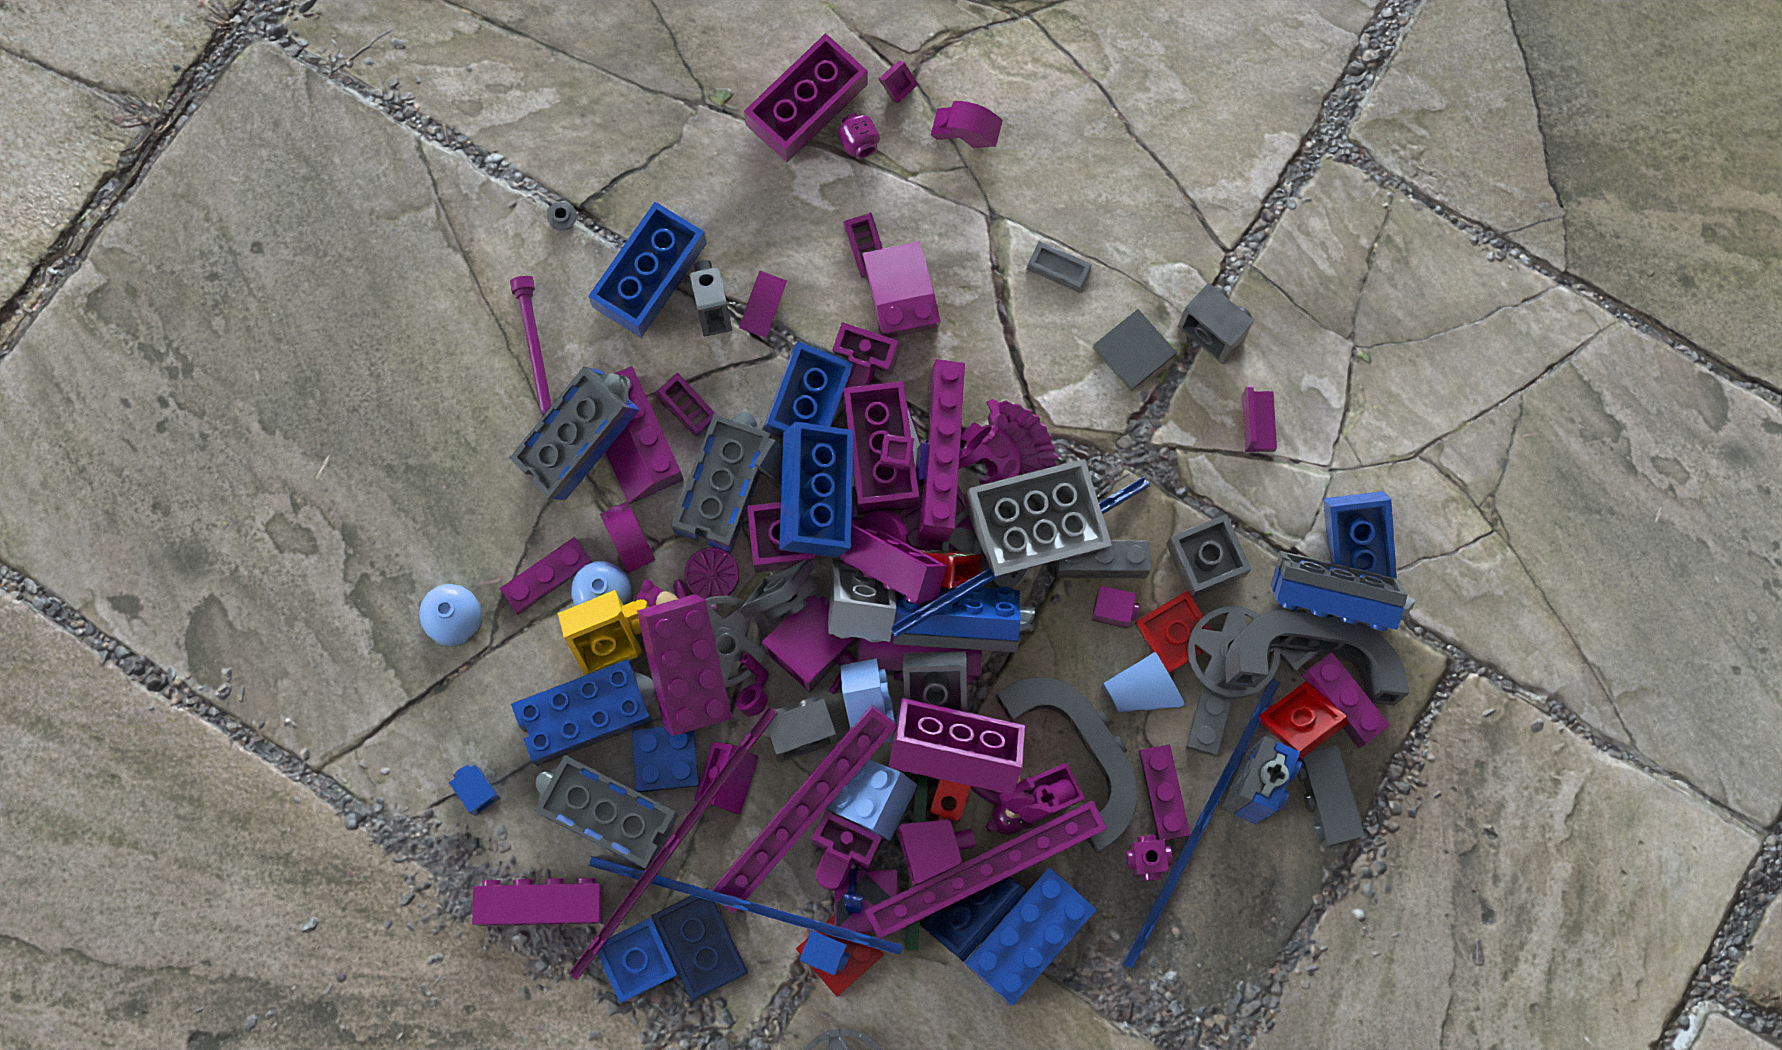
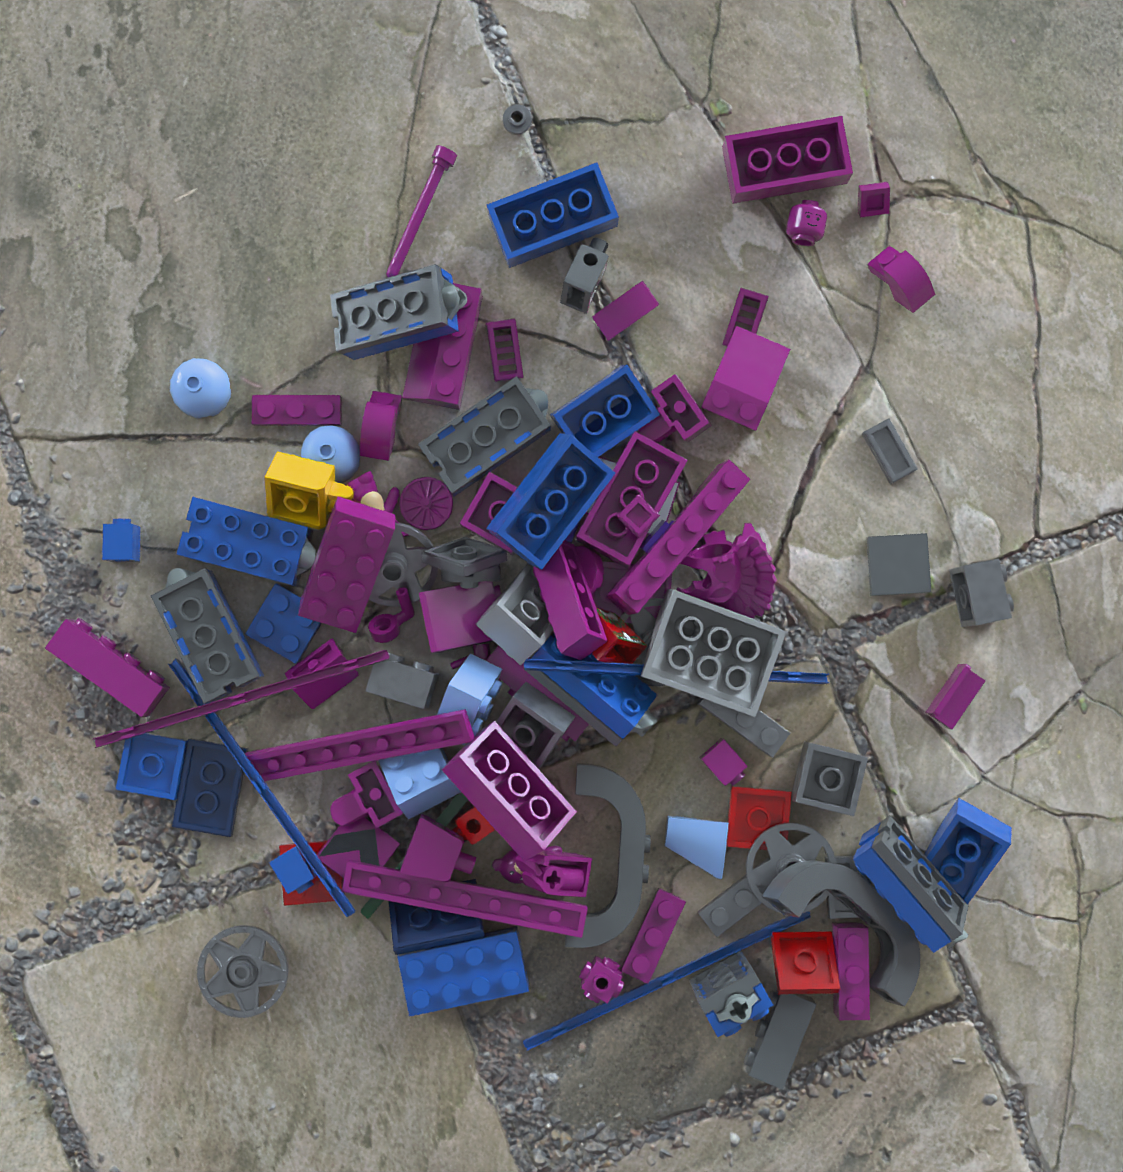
camera: 40 degrees right, 10 degrees up
dark grey slope [755,438,783,490] -> none
clear blue hand [844,869,864,913] -> none

